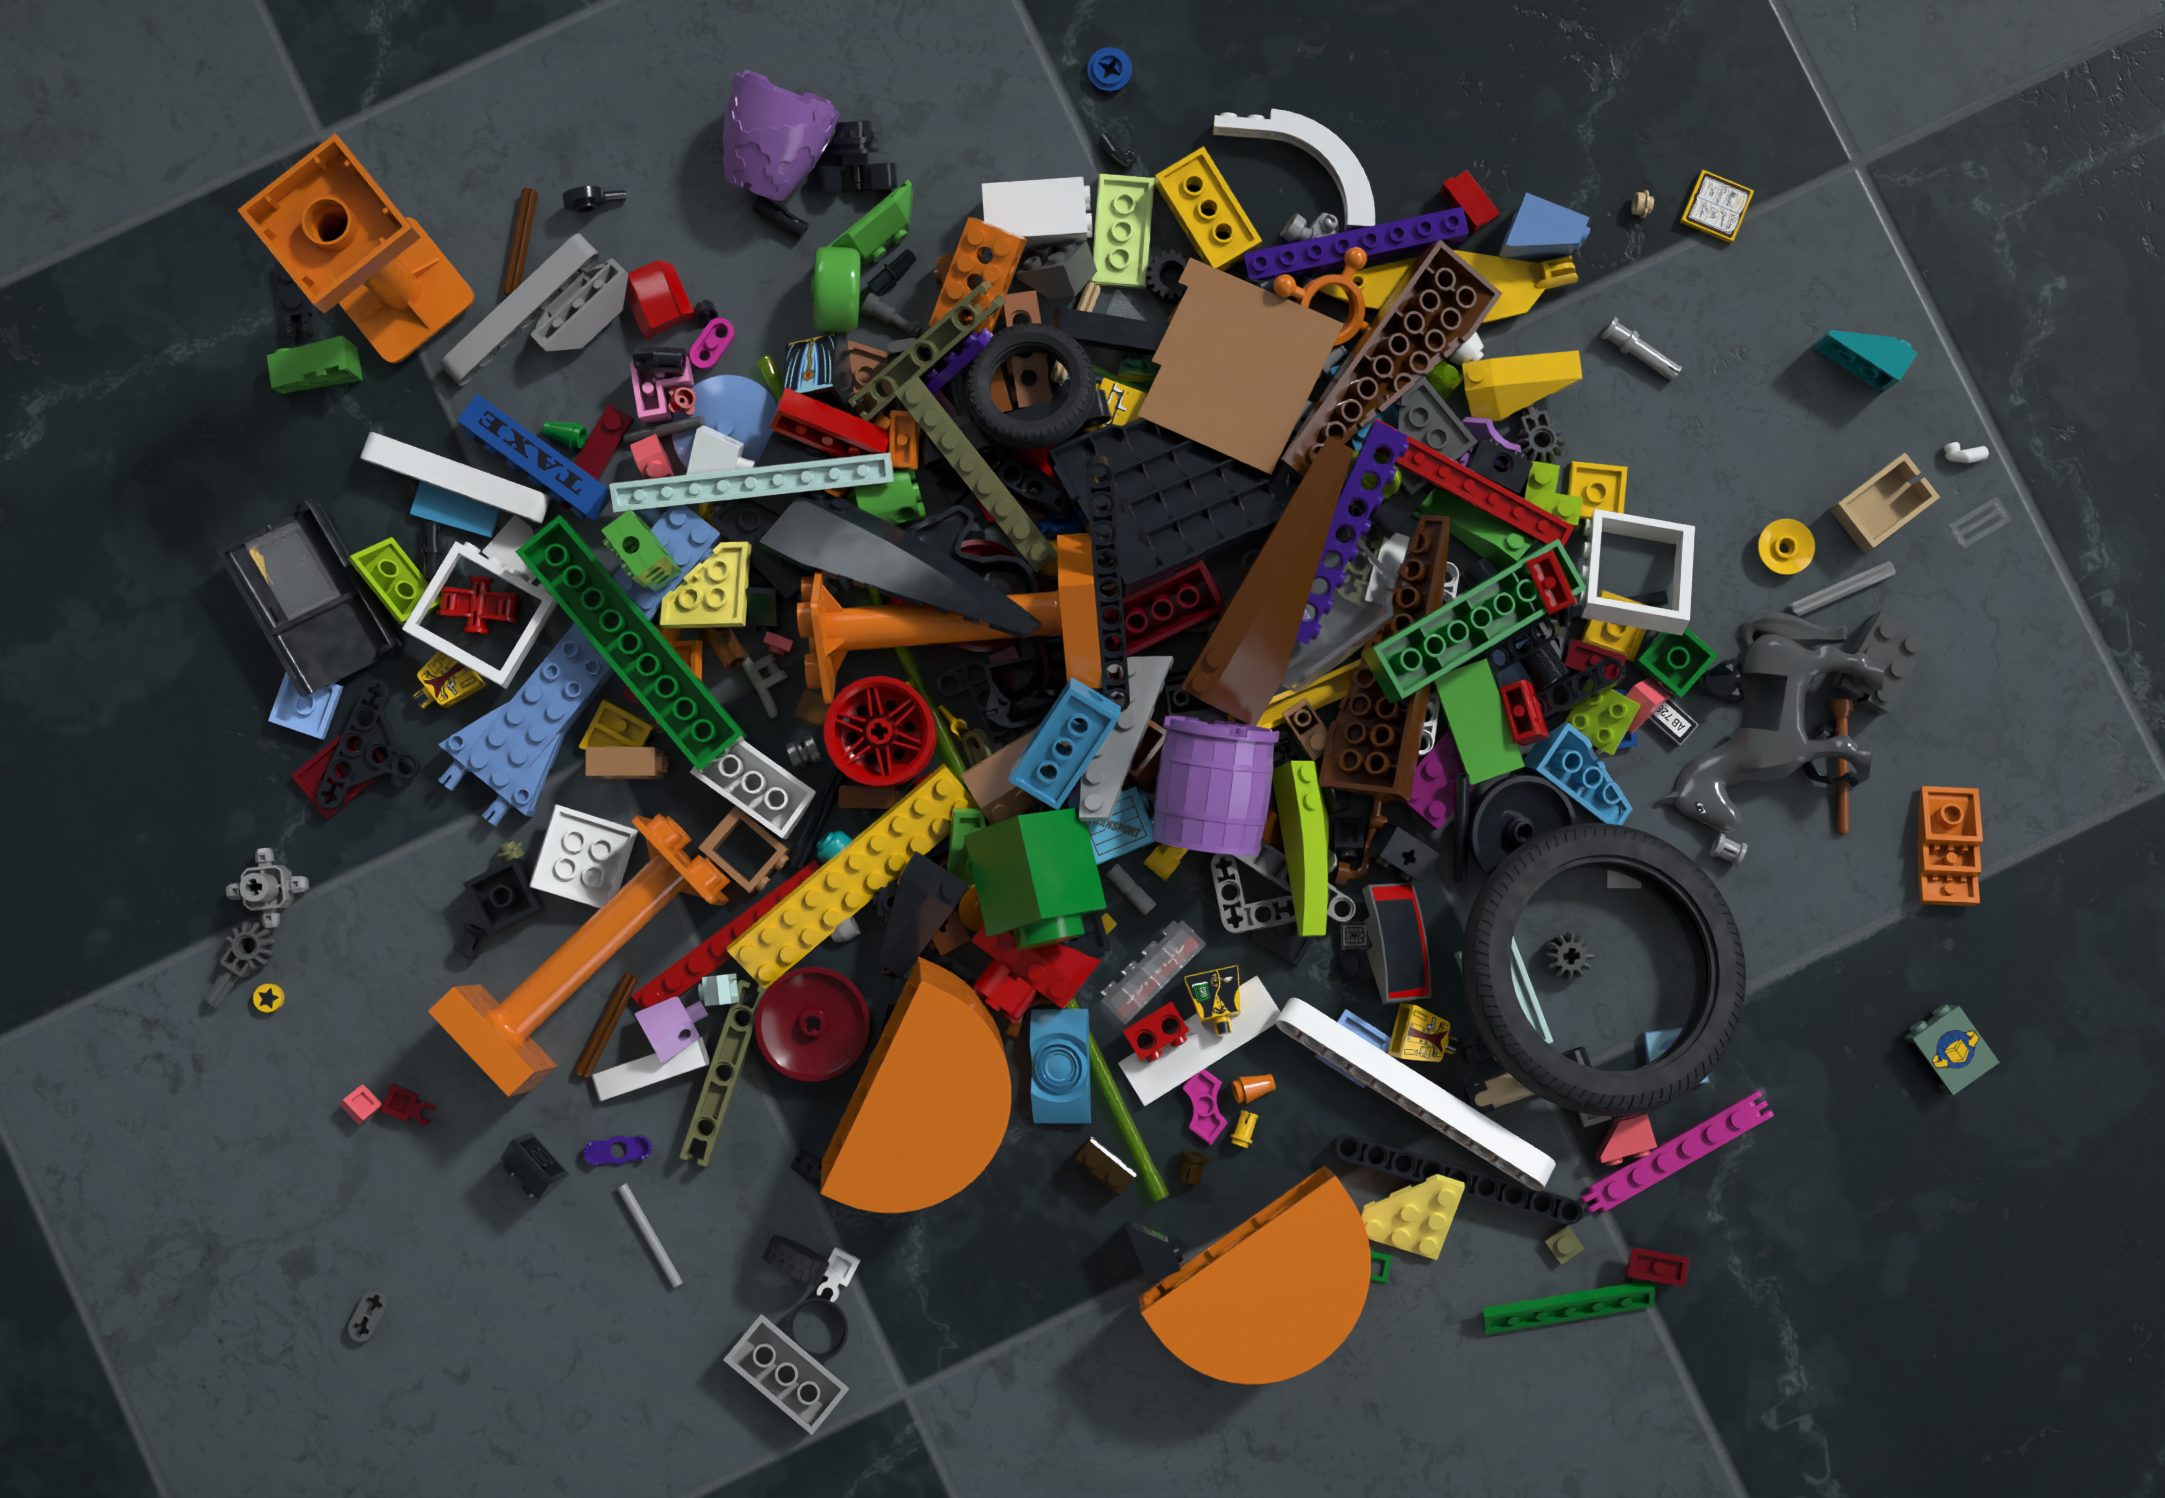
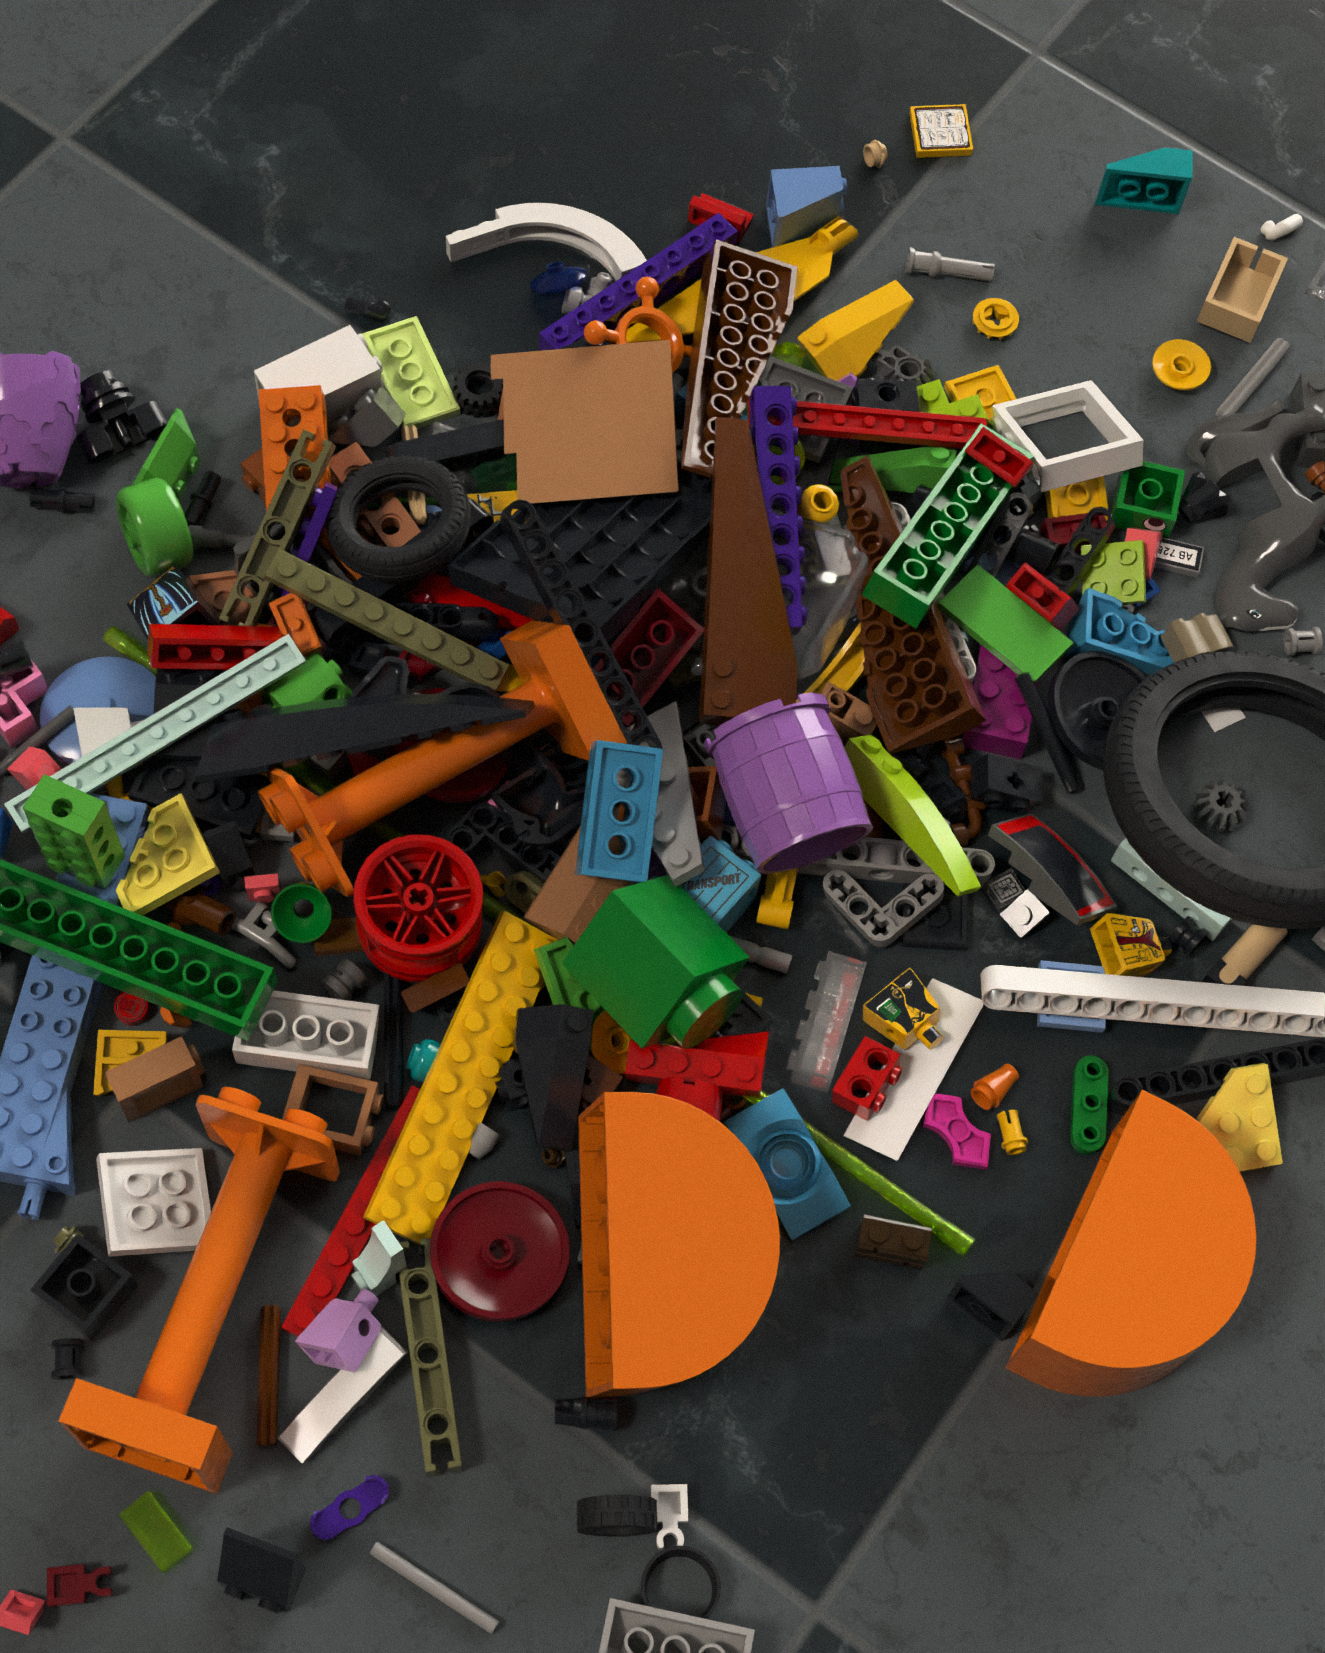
camera: 35 degrees left, 20 degrees down
red plate [668,386,696,416] -> none
dark pink plate [690,318,735,370] -> none
black hinge [694,299,718,324] -> none
blue gear [1088,47,1132,93] -> none
yellow brick [1155,146,1262,271] -> none
dark brown bush [1178,1149,1210,1185] -> none
white cone [1448,332,1484,366] -> none
none -> clear neon green tile [119,1491,193,1573]
none -> green piece [271,882,332,943]
none -> clear blue dish [530,261,587,294]
none -> yellow head [797,484,839,529]
none -> yellow gear [972,298,1019,340]
none -> green plate [1070,1055,1109,1155]
none -> dark tan brick [1160,613,1234,663]

